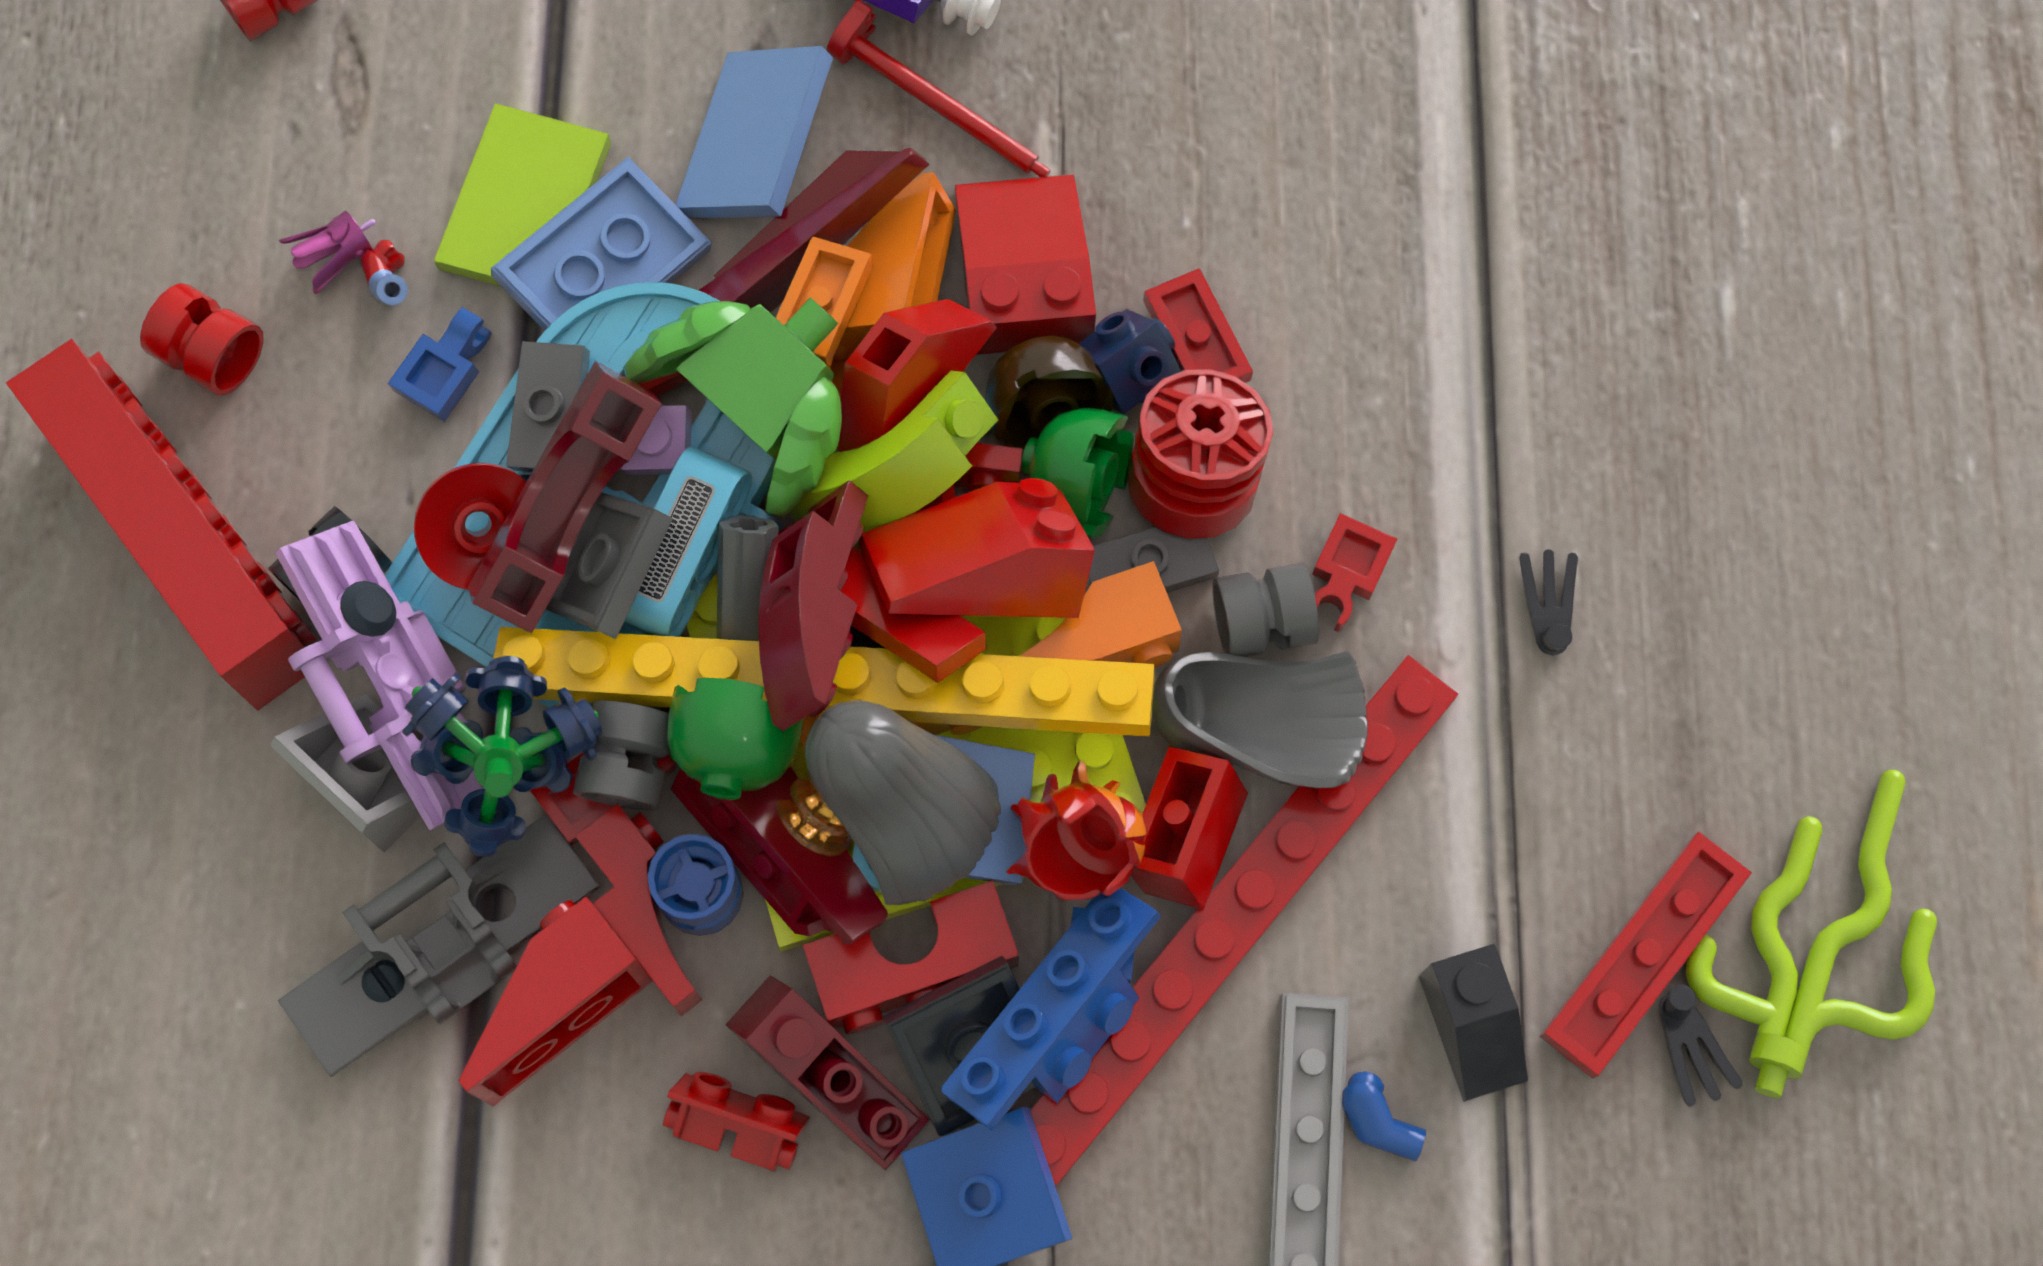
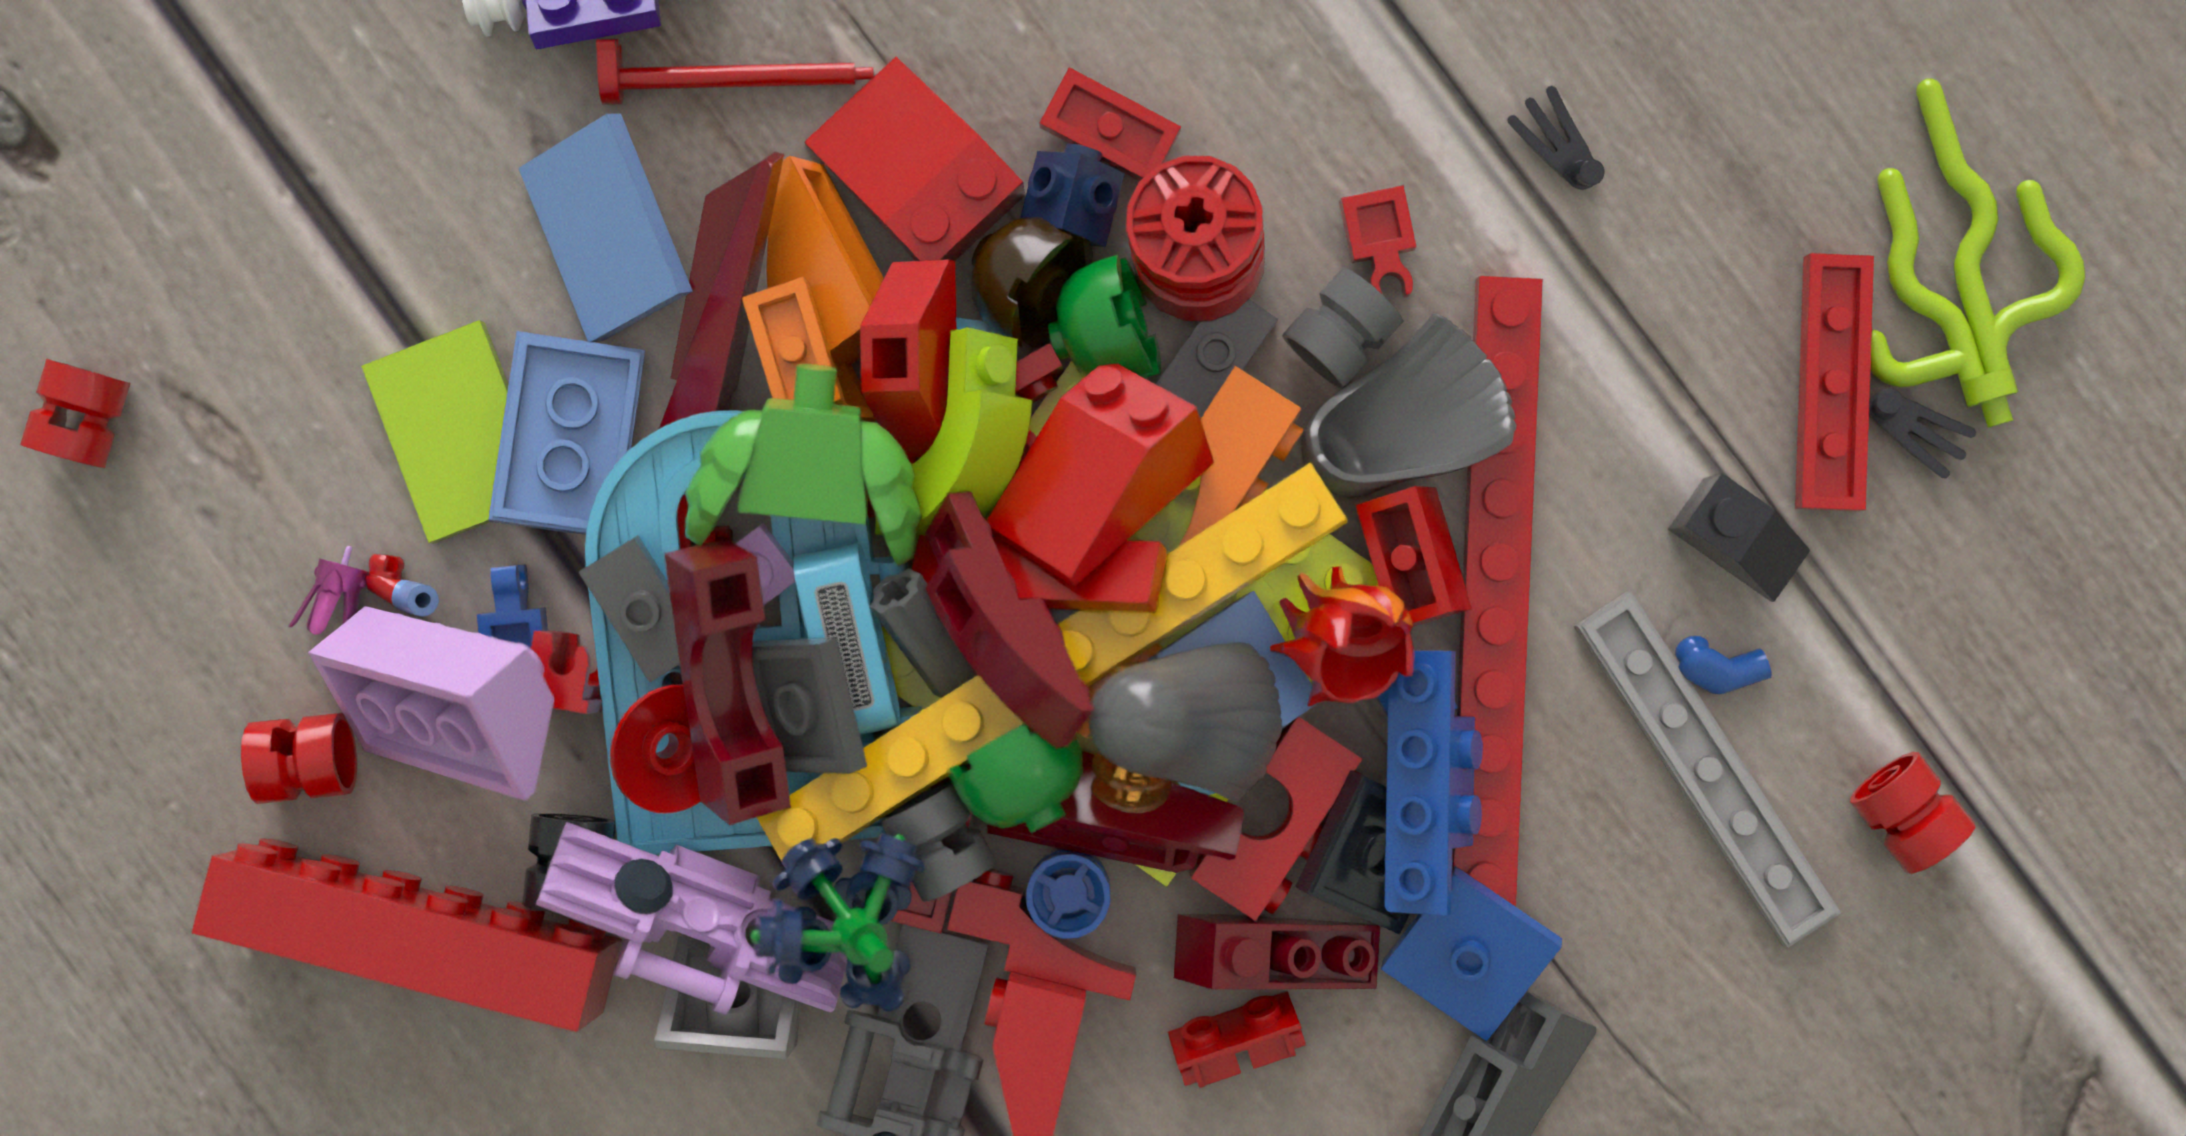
camera: 30 degrees left, 15 degrees up
none -> lavender slope [308,606,554,801]
none -> red hinge [531,630,602,714]

